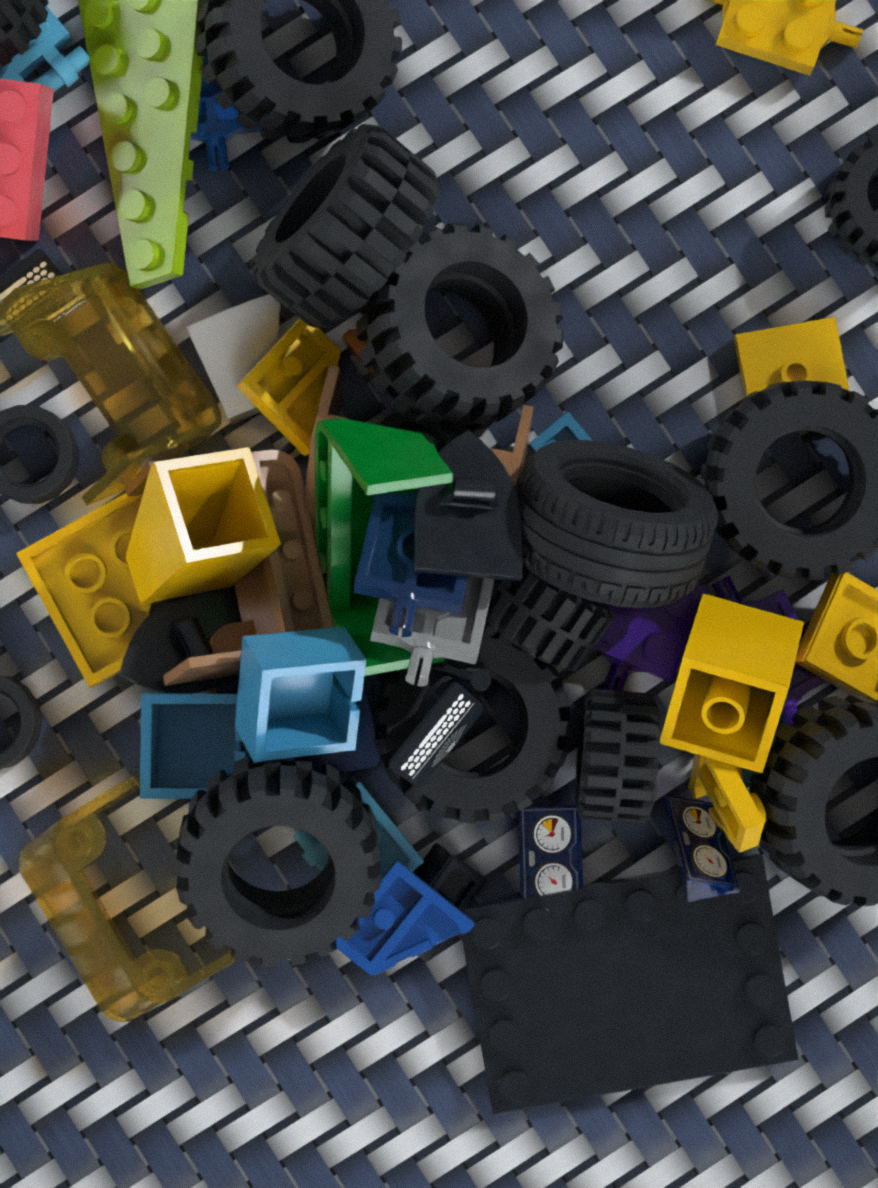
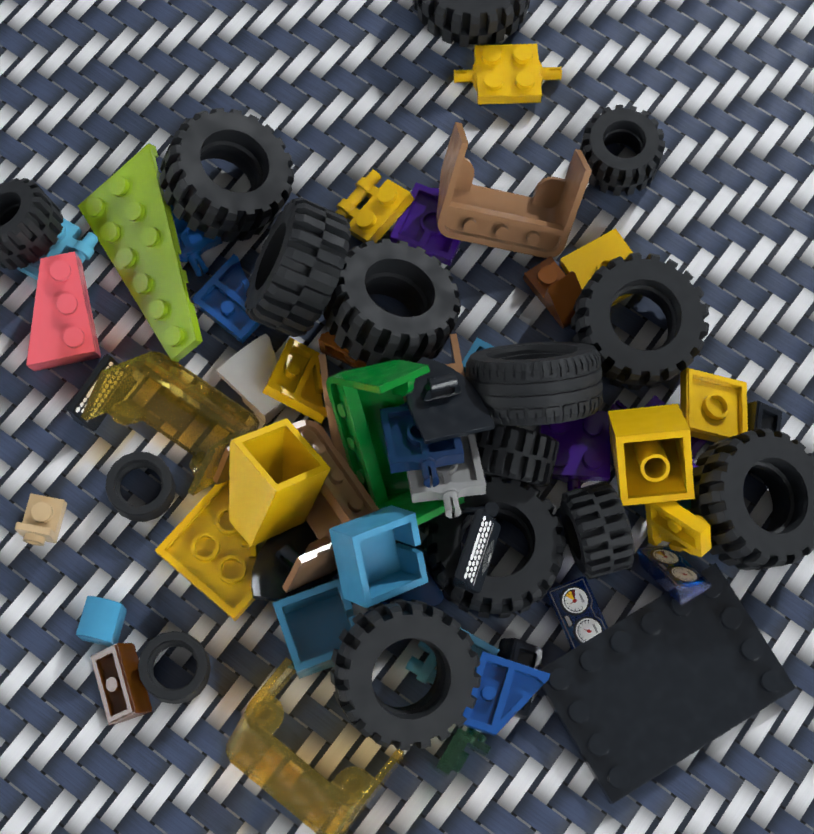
camera: 25 degrees left, 15 degrees down
none -> blue wing [191,254,261,344]
none -> yellow plate [335,169,415,243]
none -> dark purple plate [390,182,462,266]
none -> clear green bracket [435,727,491,778]
none -> medium nougat windscreen [436,122,592,258]
none -> dark orange slope [523,256,582,329]

